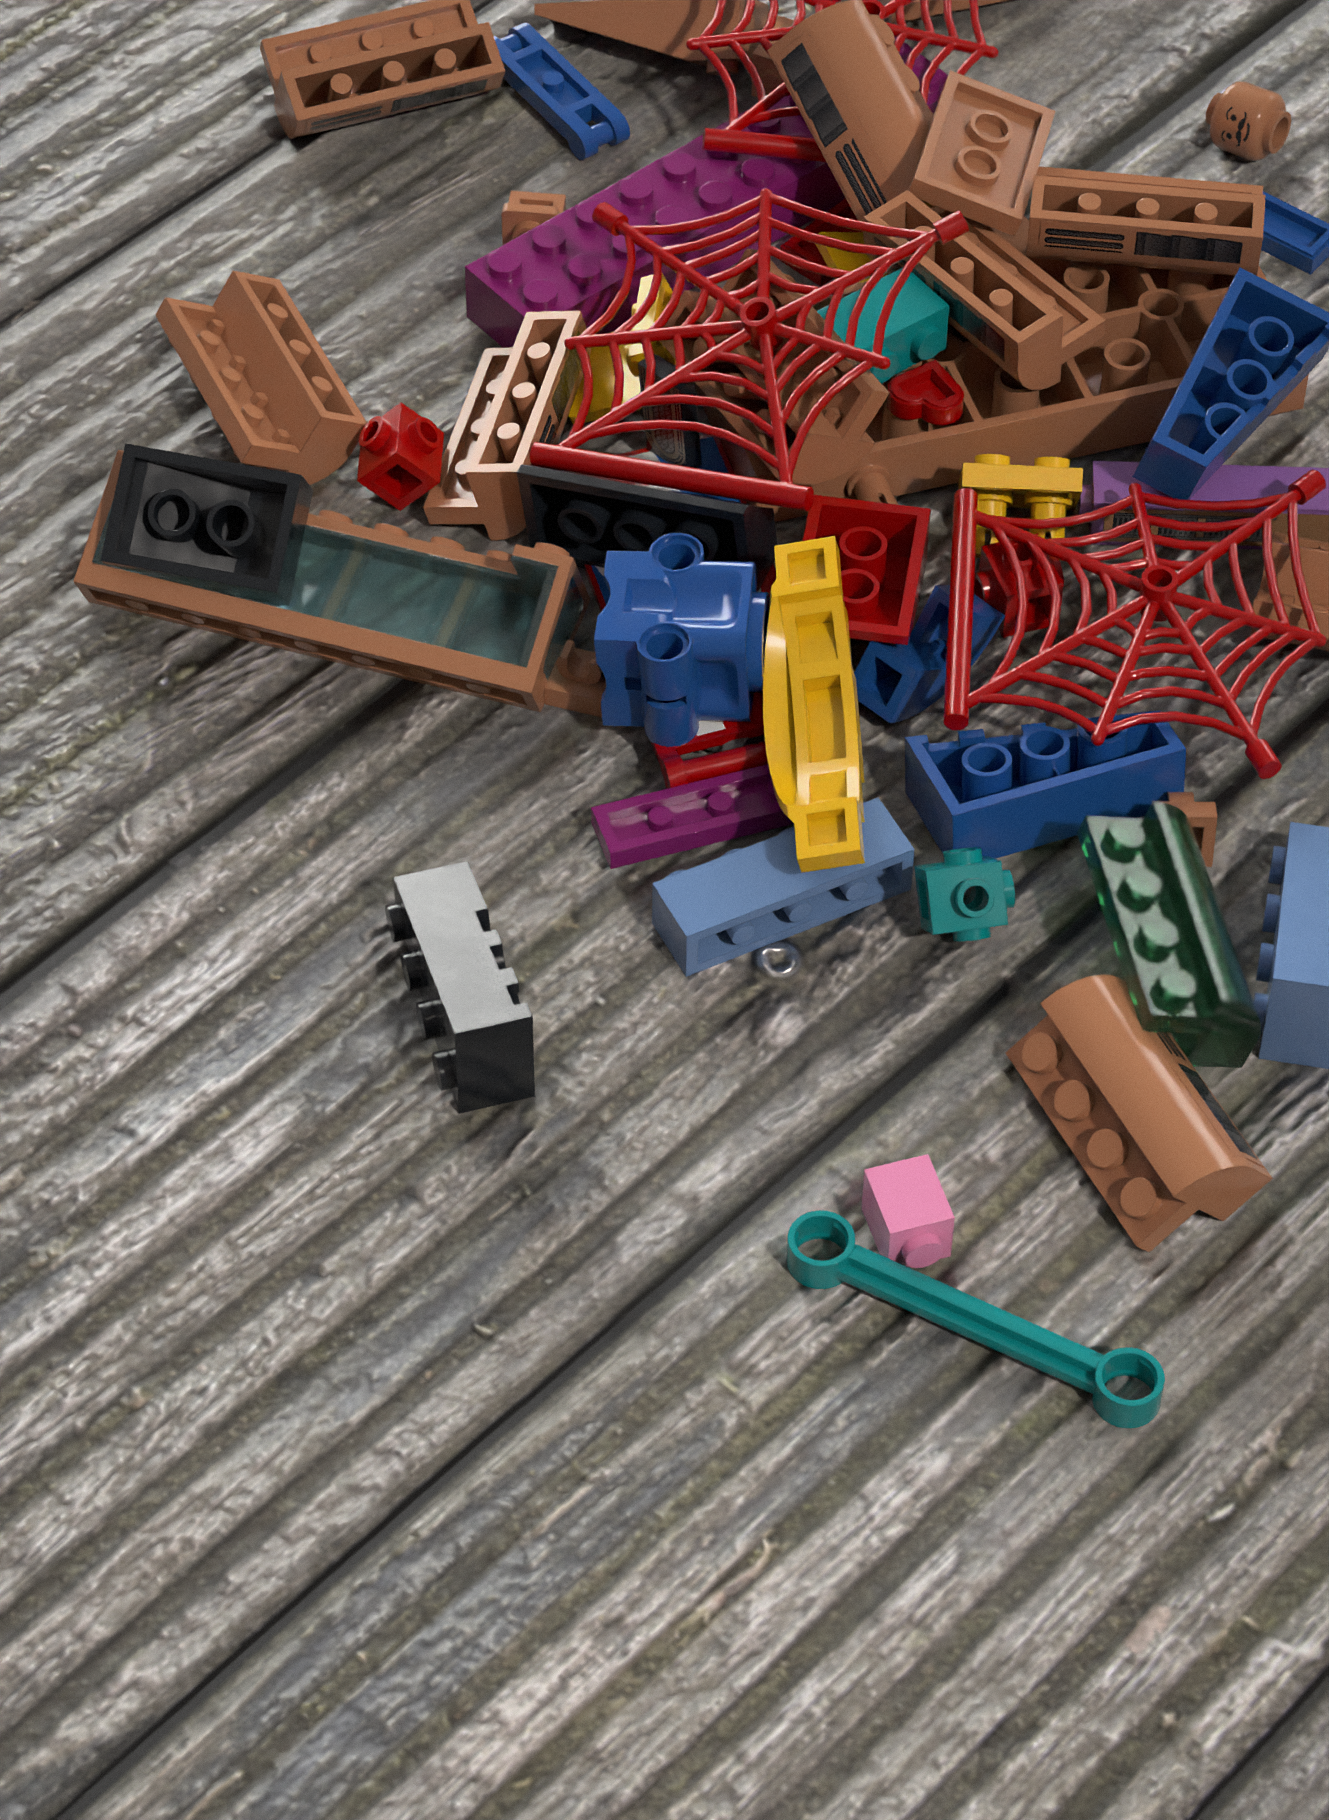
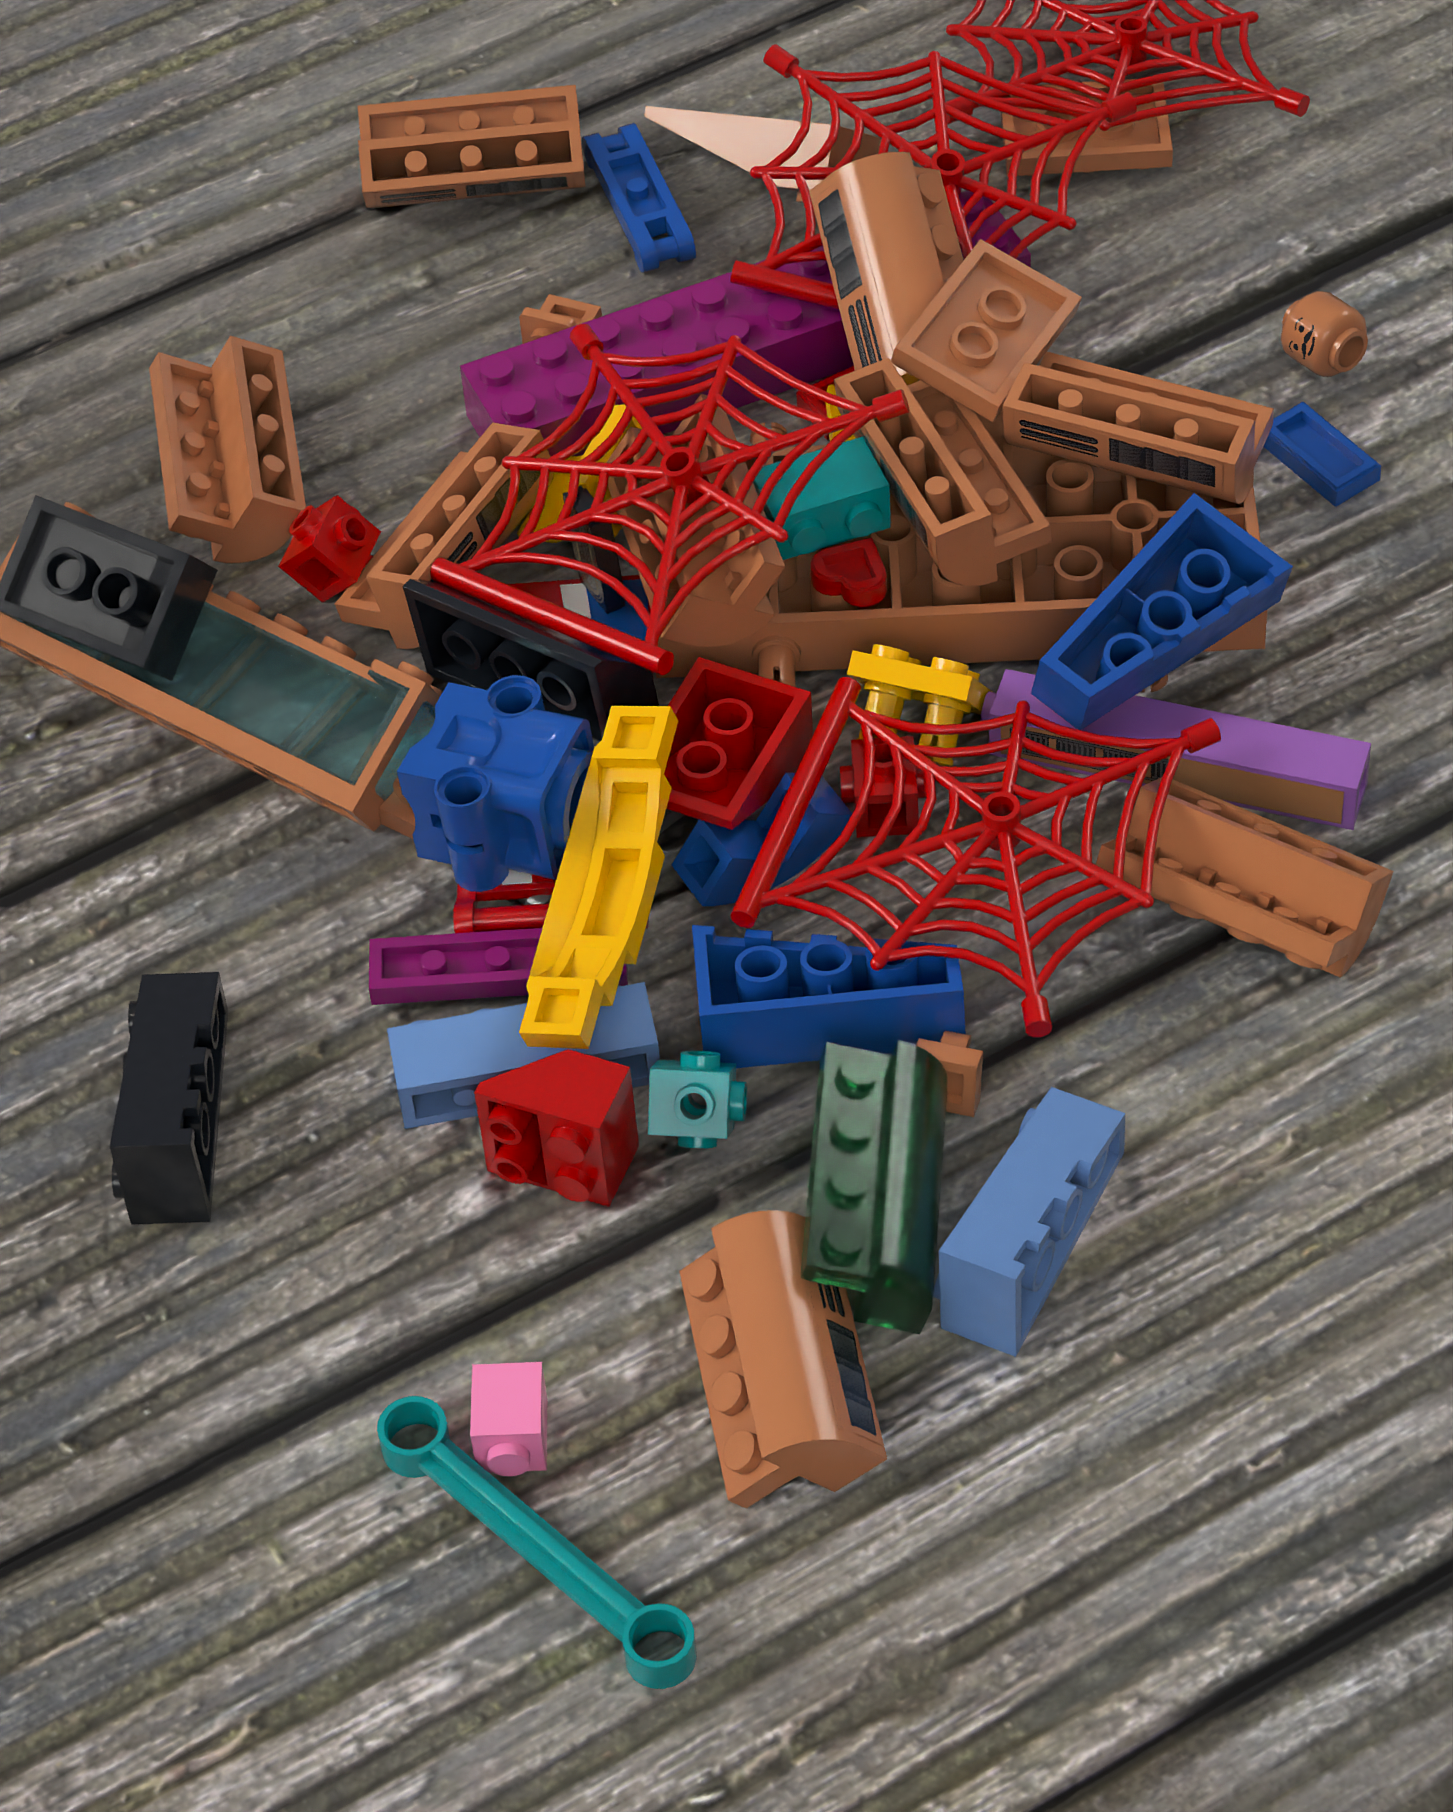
camera: 20 degrees right, 0 degrees up
none -> red slope [474,1049,639,1207]

